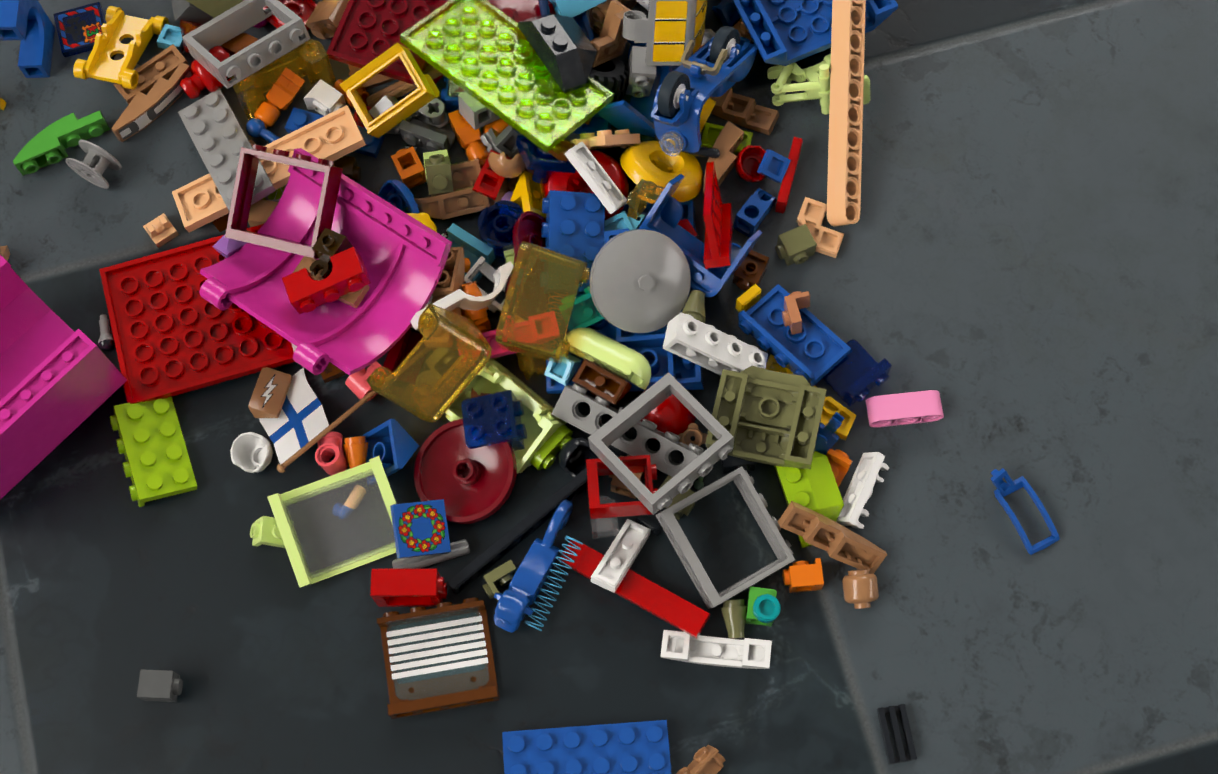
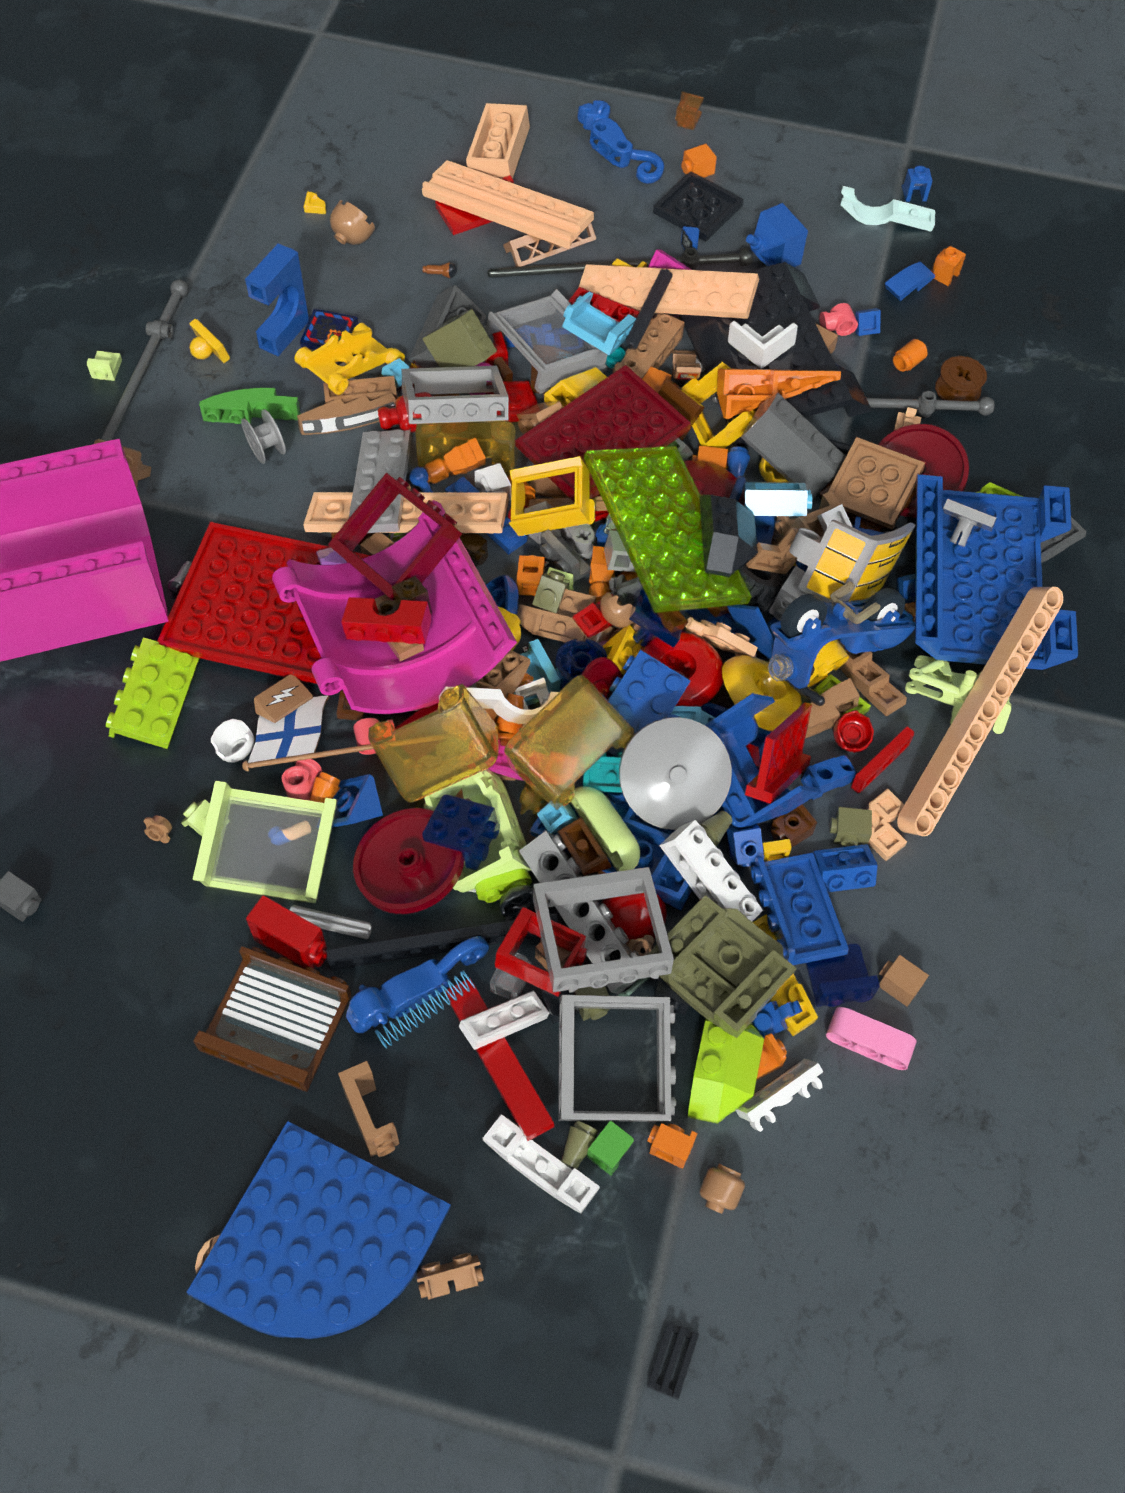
camera: 25 degrees right, 10 degrees down
light nougat tile [143,213,179,248] -> none
tile [390,499,451,559] -> none
olive bracket [482,559,517,602] -> none
white tile [564,142,628,214] -> none
clear yellow bracket [626,179,664,219] -> none
teal tile [753,594,781,623] -> none
blue tile [757,149,791,183] -> none
medium nougat slope [778,501,887,574] -> none
nougat bracket [782,291,810,335] -> none
blue sword [990,468,1060,555] -> none
none -> medium nougat plate [144,815,172,843]
none -> medium nougat panel [338,1061,399,1157]
none -> blue brick [727,824,764,867]
none -> blue bracket [813,844,878,892]
none -> medium nougat brick [878,955,929,1007]

